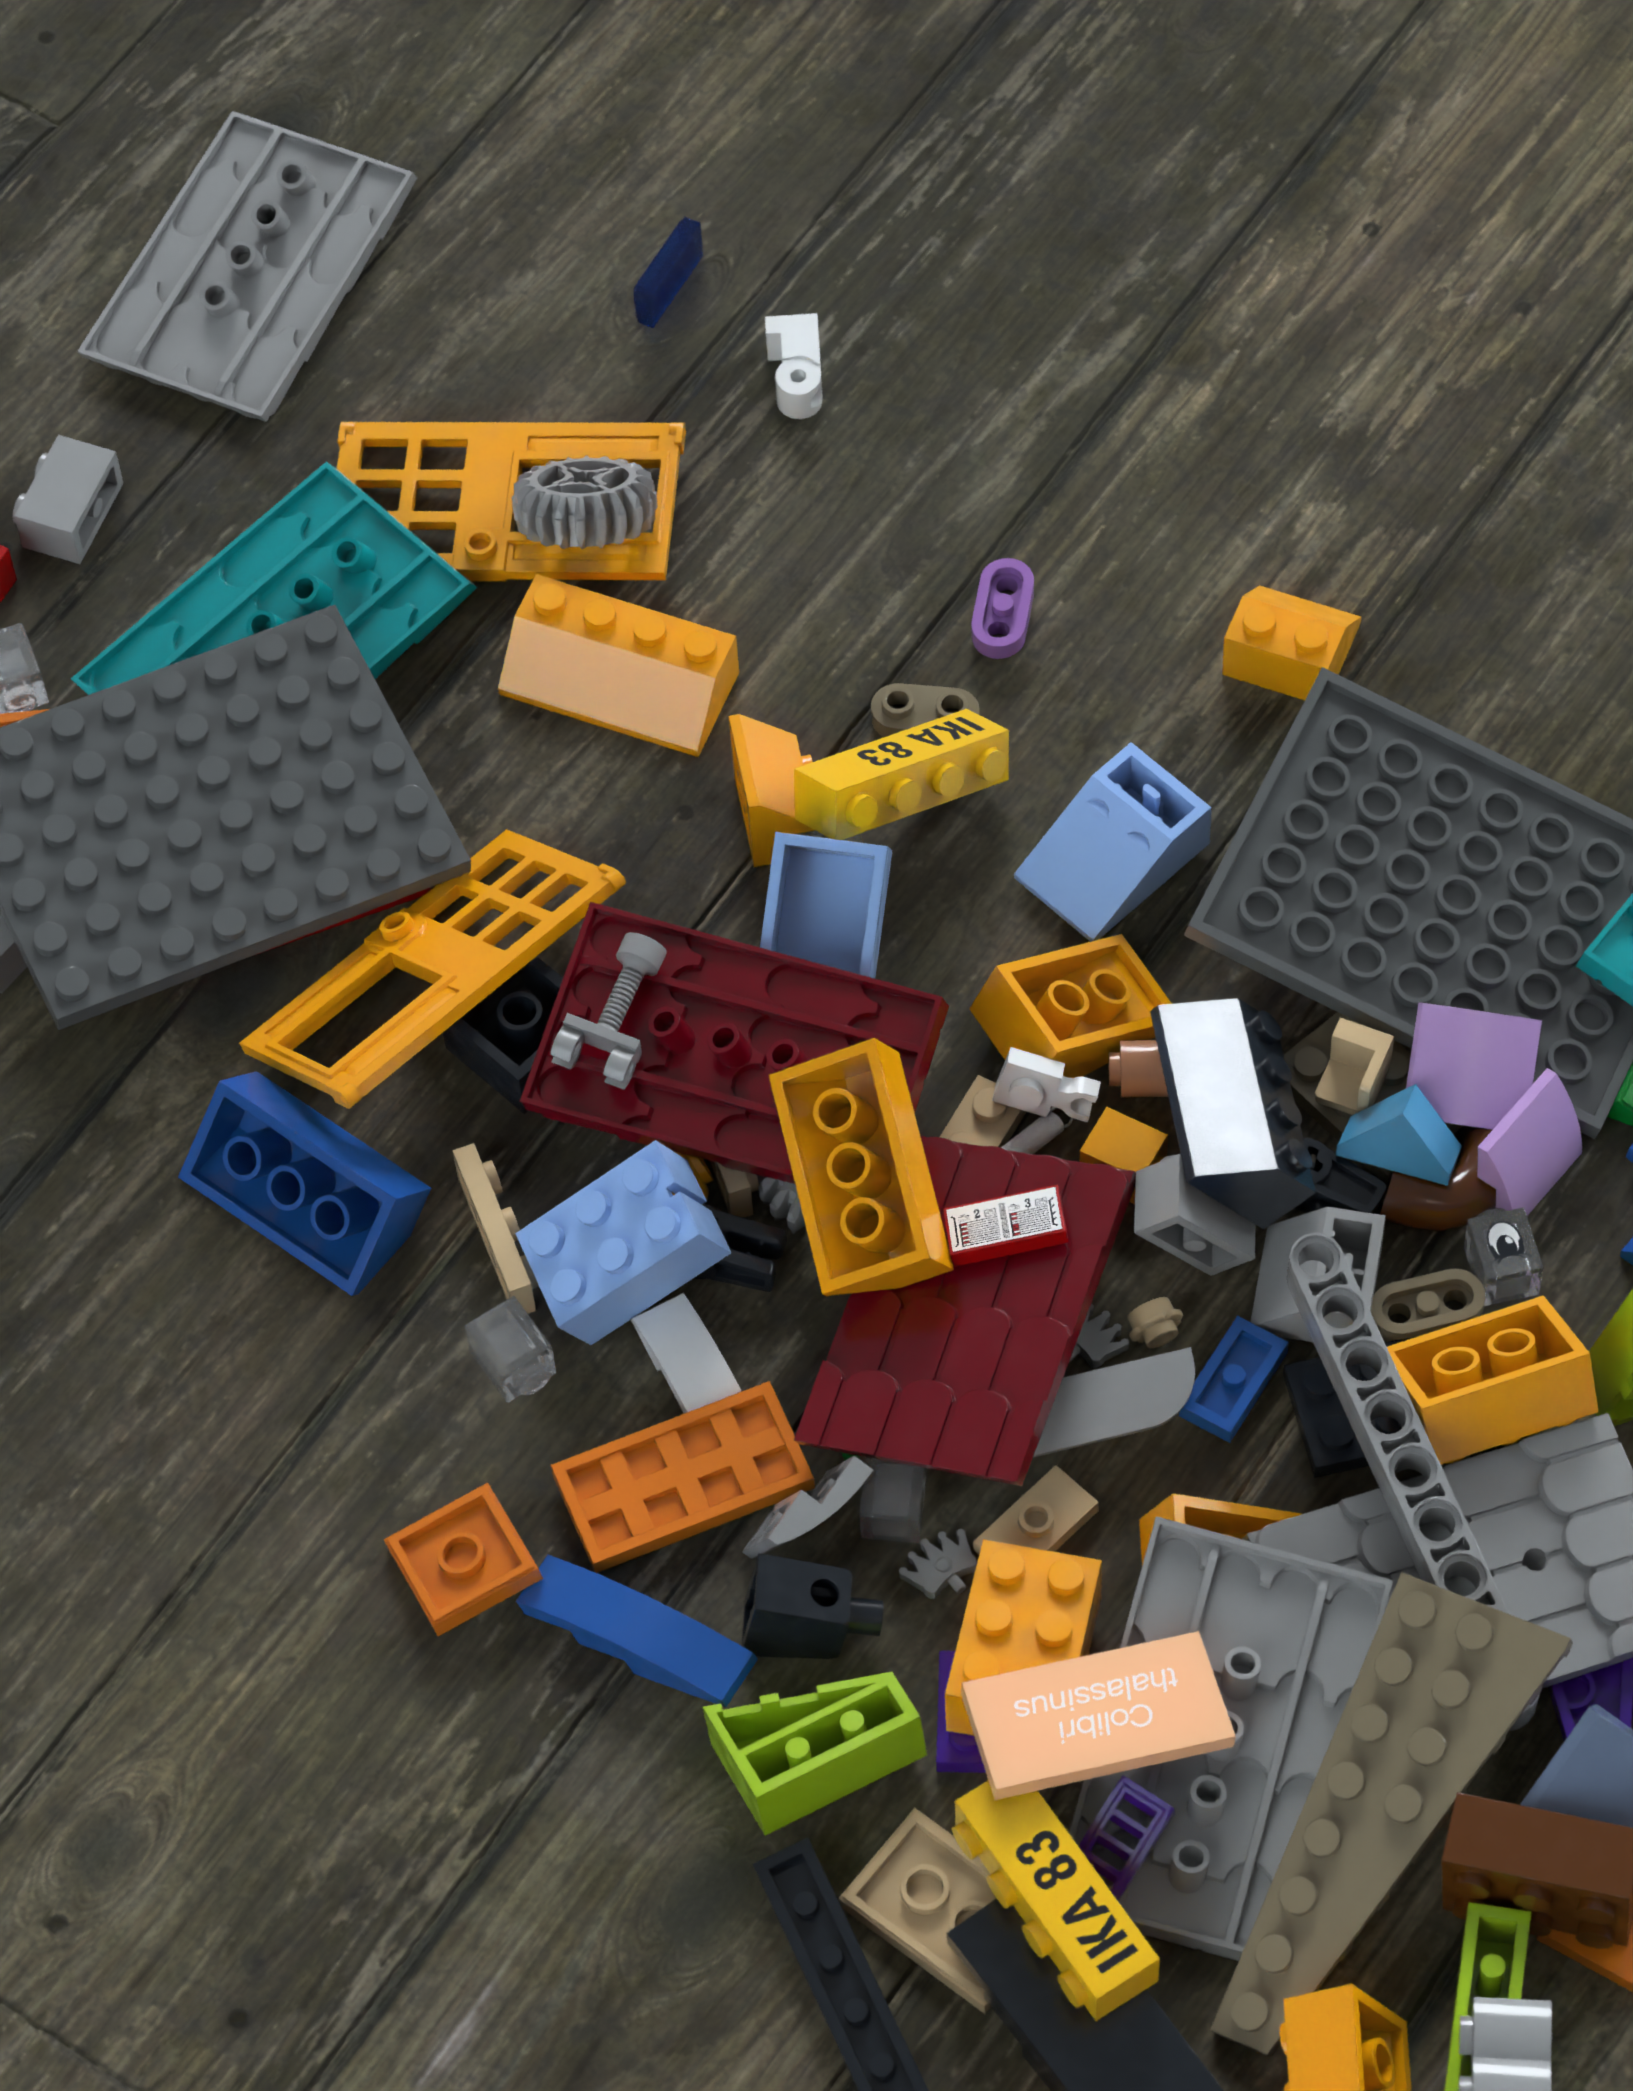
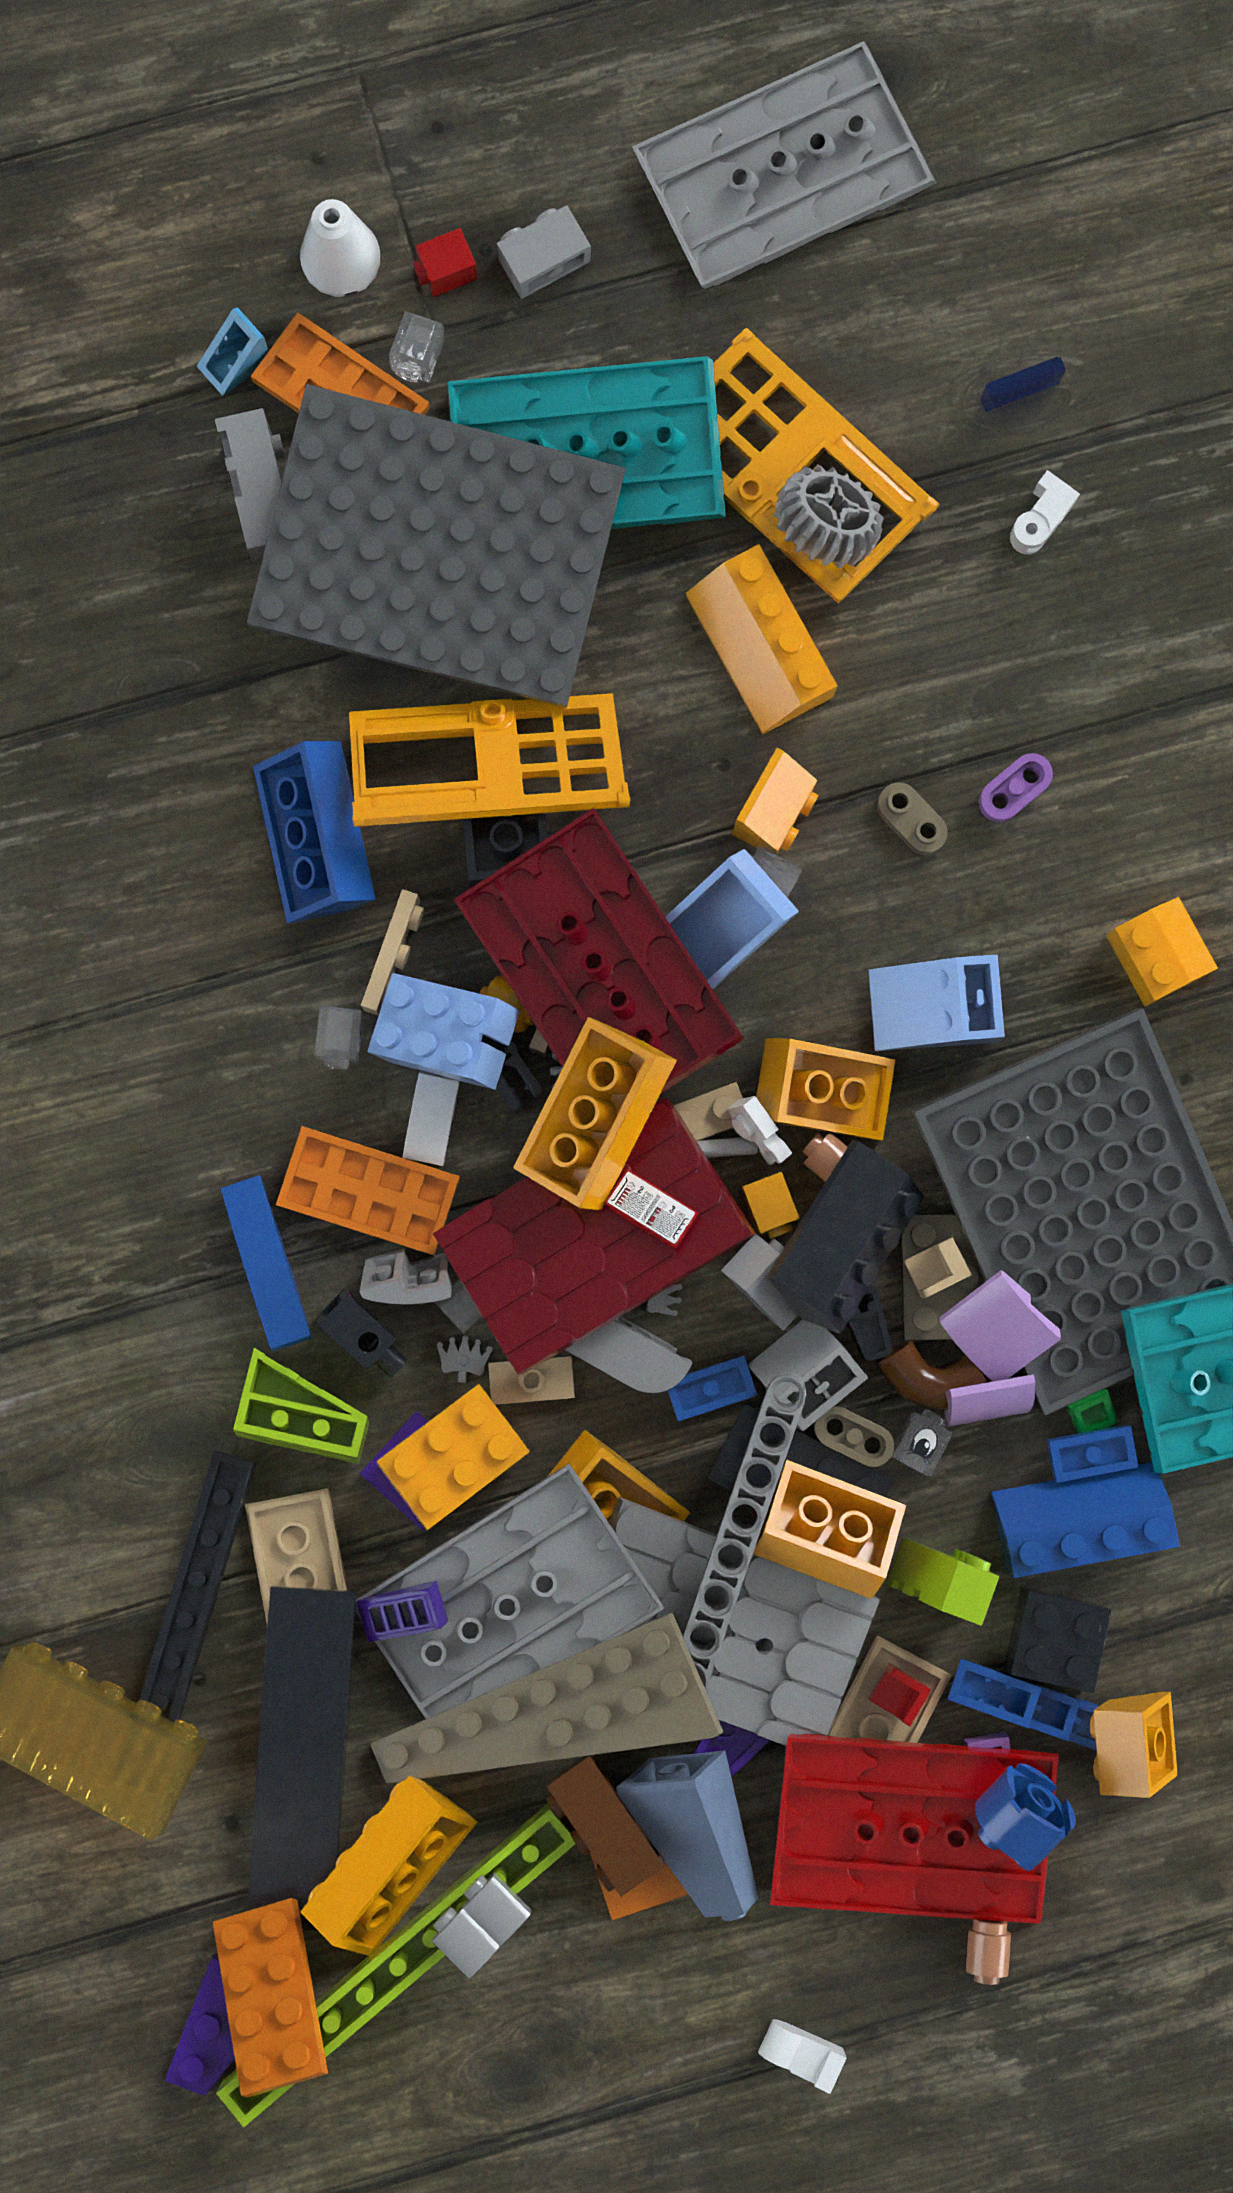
camera: 30 degrees right, 25 degrees up
orange tile [383,1482,543,1636] -> none
light grey bar [550,932,667,1089] -> none
yellow brick [794,709,1009,840] -> none
yellow brick [952,1780,1160,2021] -> none
light nougat tile [961,1631,1236,1800] -> none
tan plate [1127,1297,1183,1348] -> none
dark azure slope [1335,1084,1462,1186] -> none

